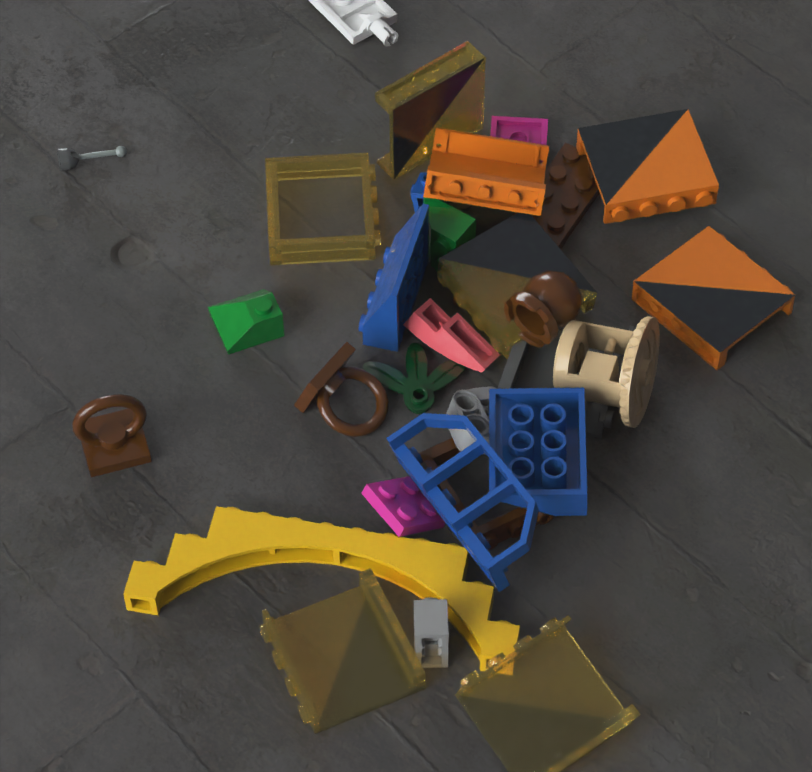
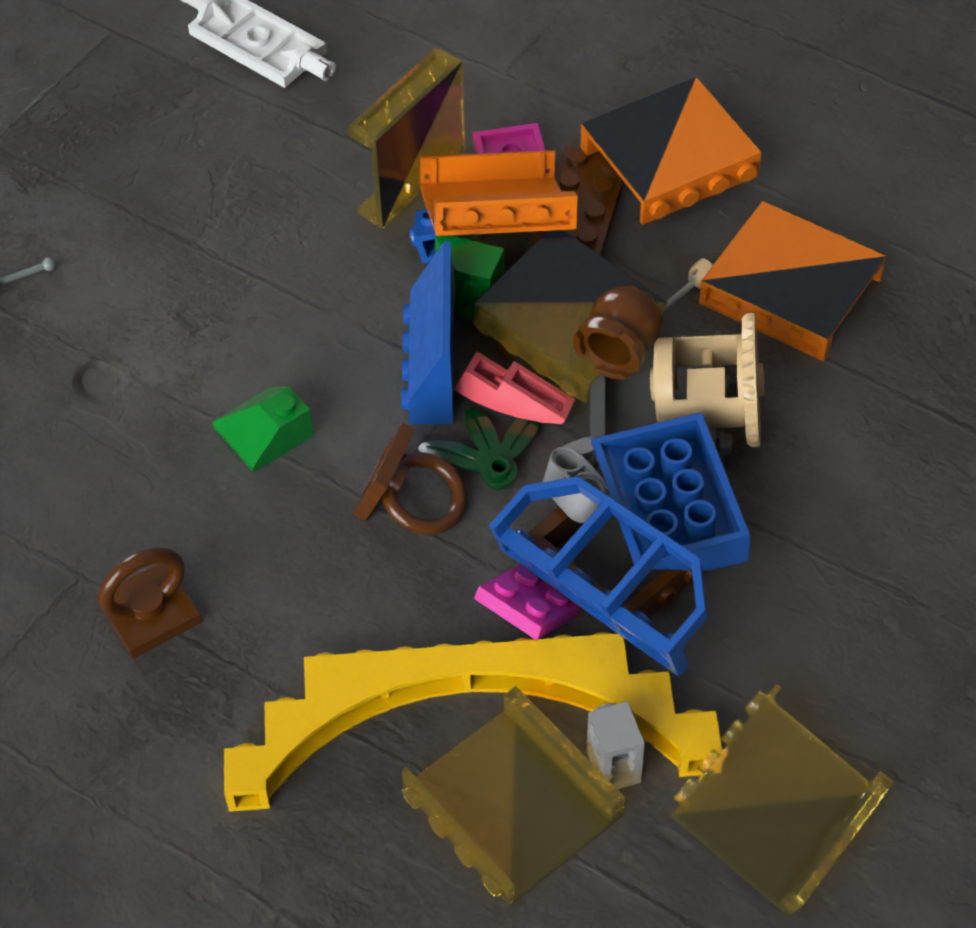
camera: 15 degrees left, 0 degrees up
clear yellow window [265,153,381,265] -> none
none -> hinge [659,258,713,316]

